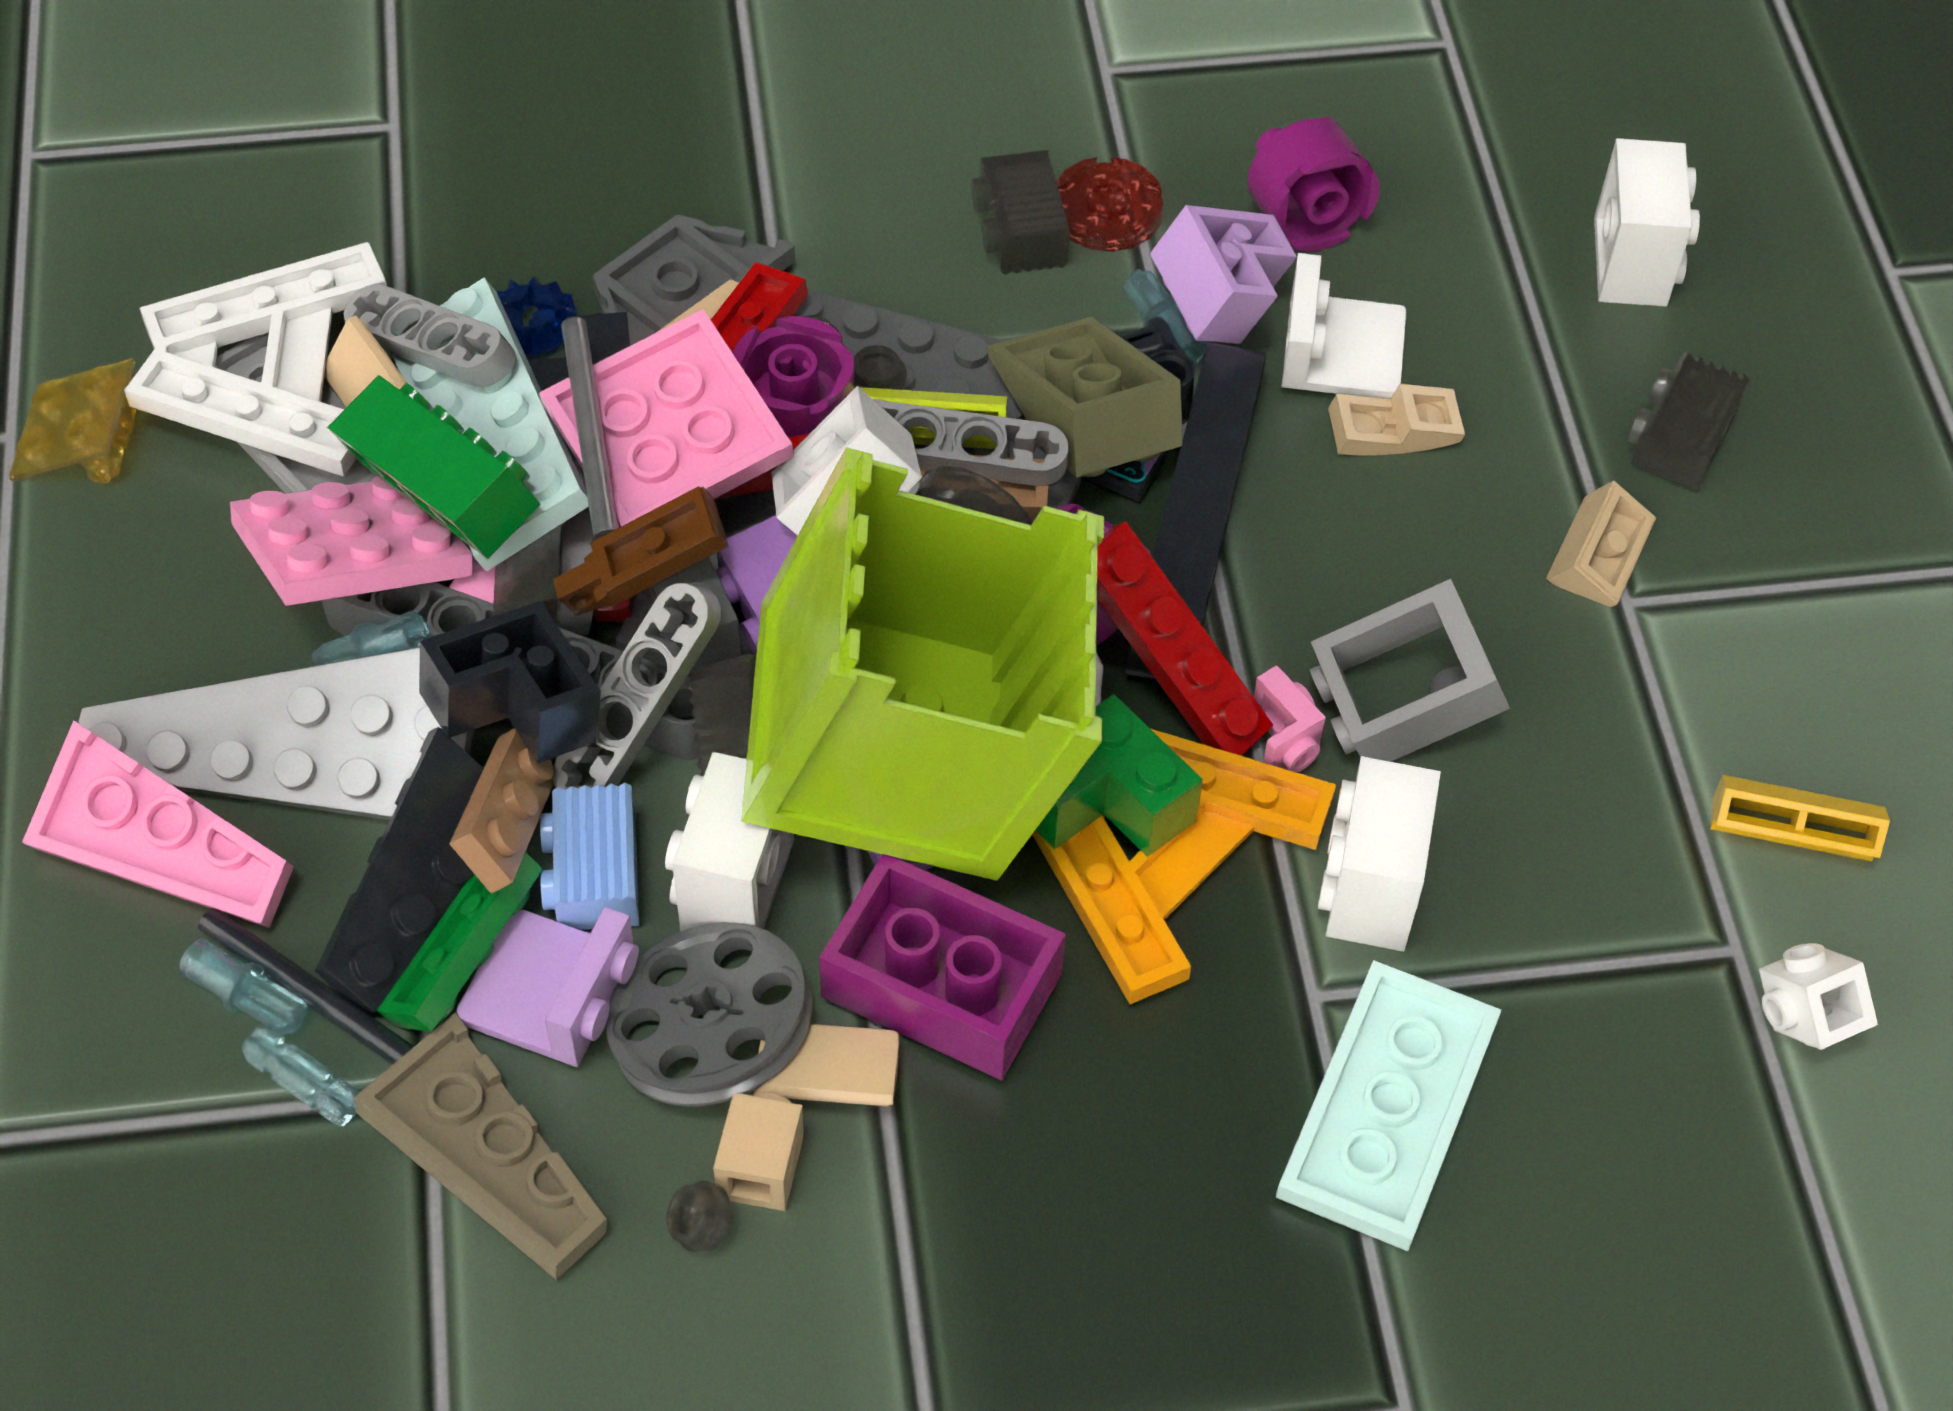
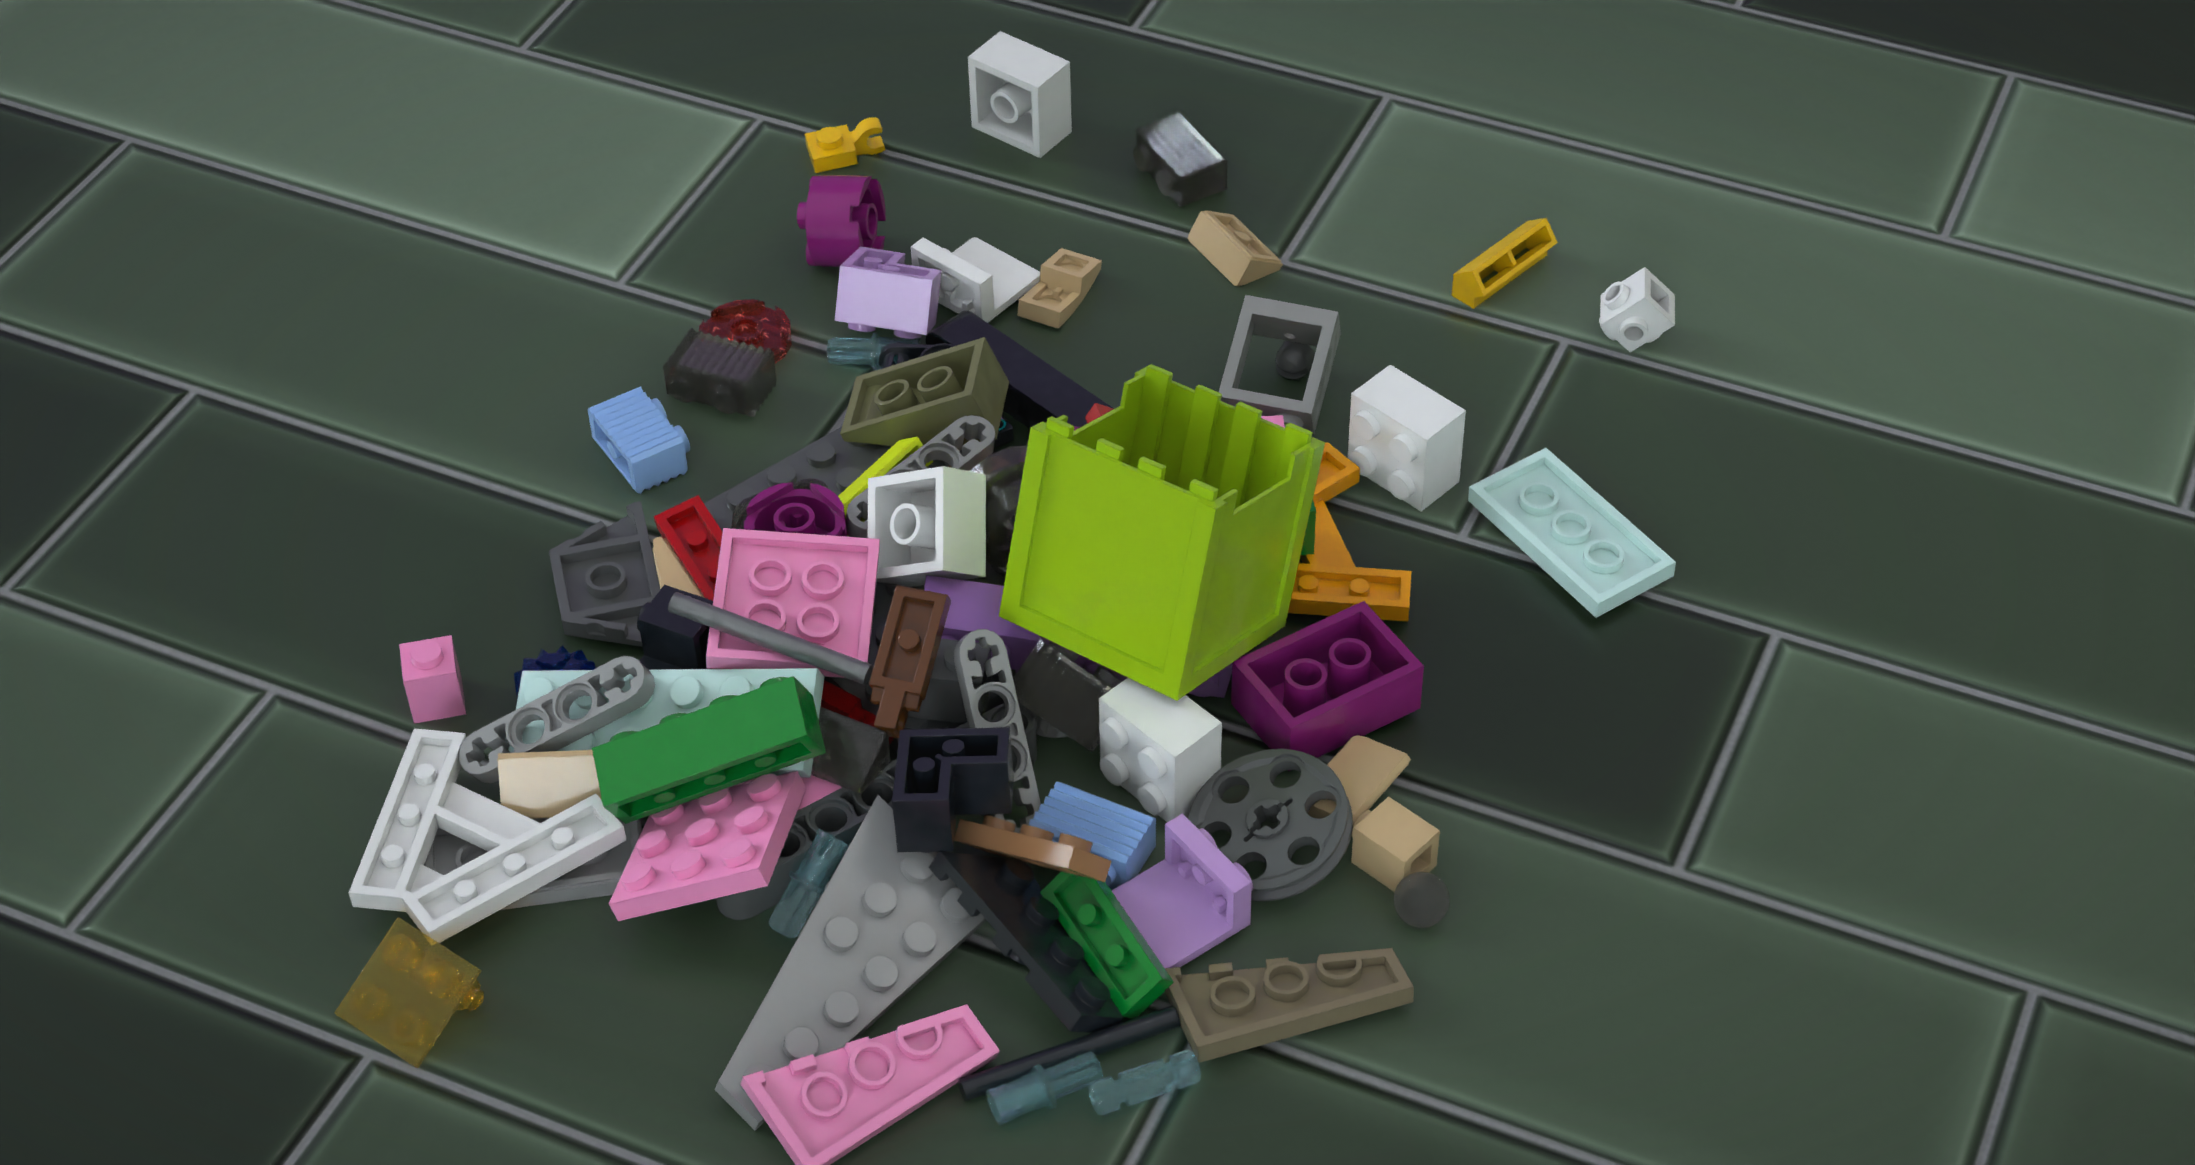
camera: 55 degrees left, 10 degrees down
none -> bright pink brick [399,635,466,724]
none -> light blue brick [588,386,690,494]
none -> yellow plate [805,117,885,173]

